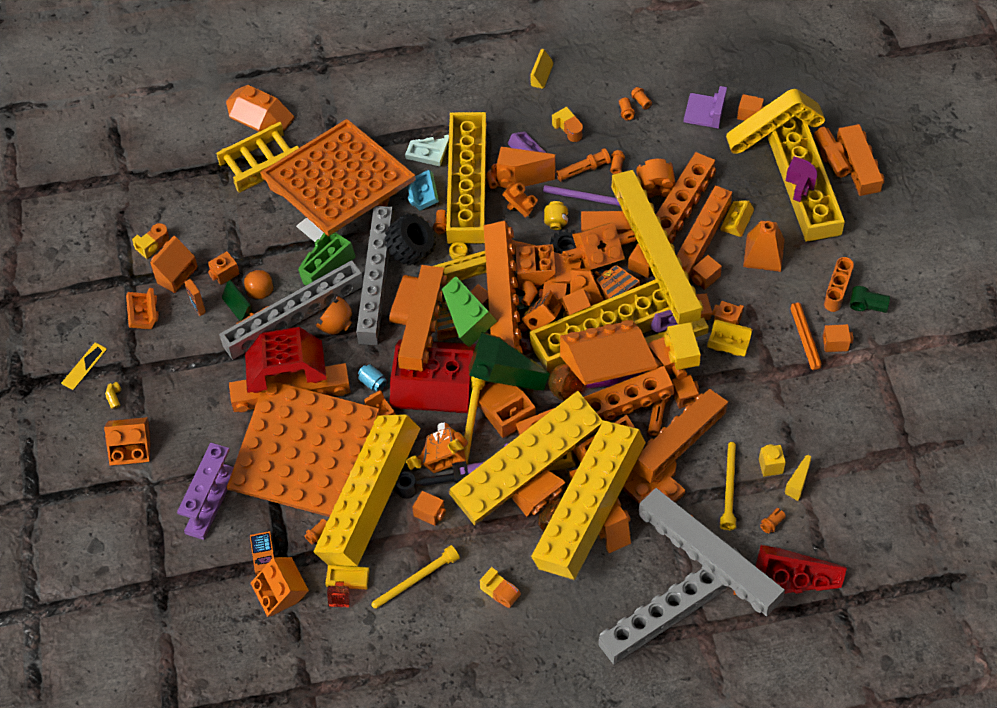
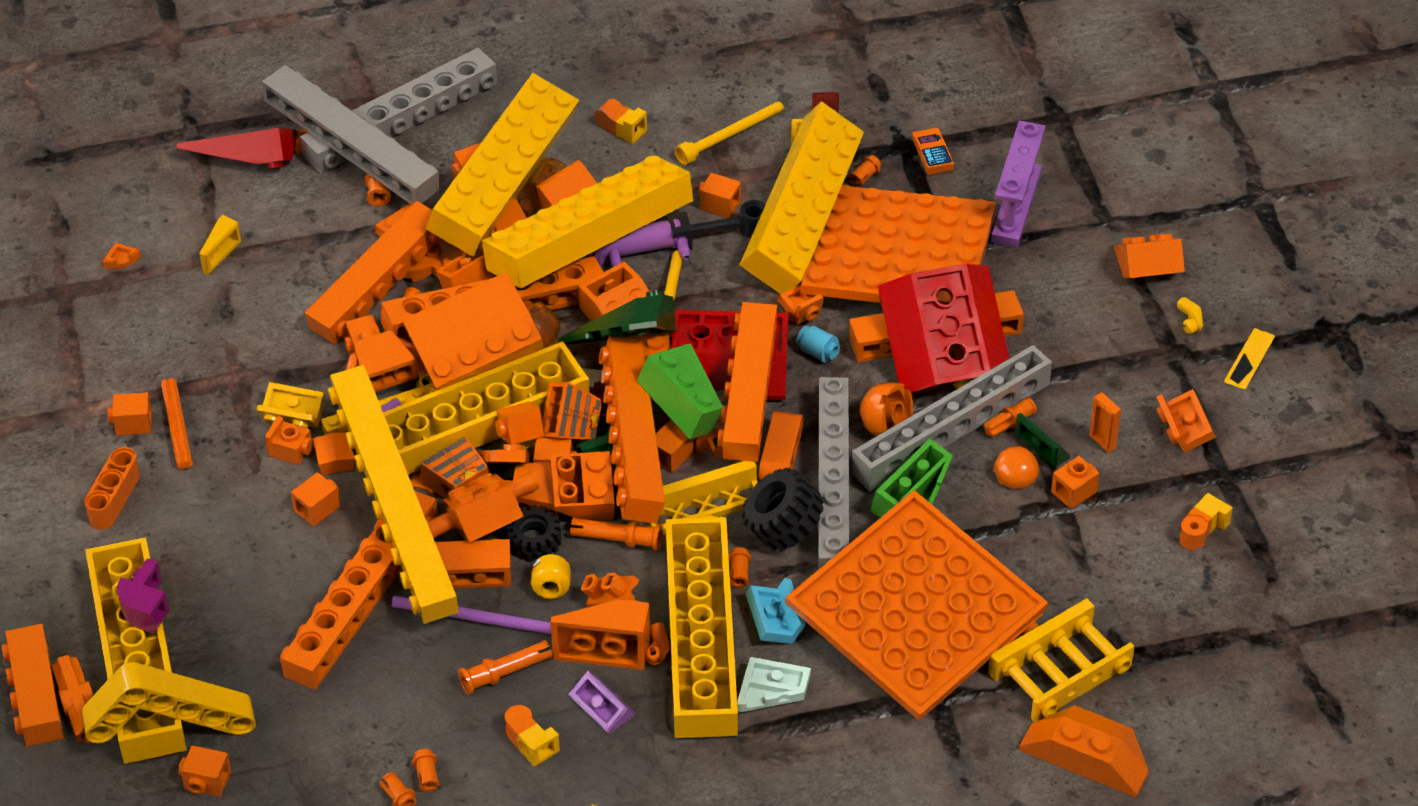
camera: 175 degrees right, 10 degrees down
orange slope [150,236,198,293] -> none
orange slope [251,557,309,617] -> none
orange torso [406,423,468,473] -> none
orange arm [521,281,537,306] -> none
orange pin [610,150,625,174] -> none
orange brick [636,159,676,199] -> none
yellow brick [664,322,701,370] -> none
orange brick [676,185,732,281] -> none
medium lavender bracket [684,86,727,129] -> none
yellow slope [720,201,754,237] -> none
yellow piece [720,442,737,531] -> none
orange slope [743,221,785,272] -> none
yellow brick [759,444,786,477] -> none
orange pin [760,508,786,534] -> none
dark green piece [849,286,890,313] -> none
none -> orange tile [102,243,141,269]

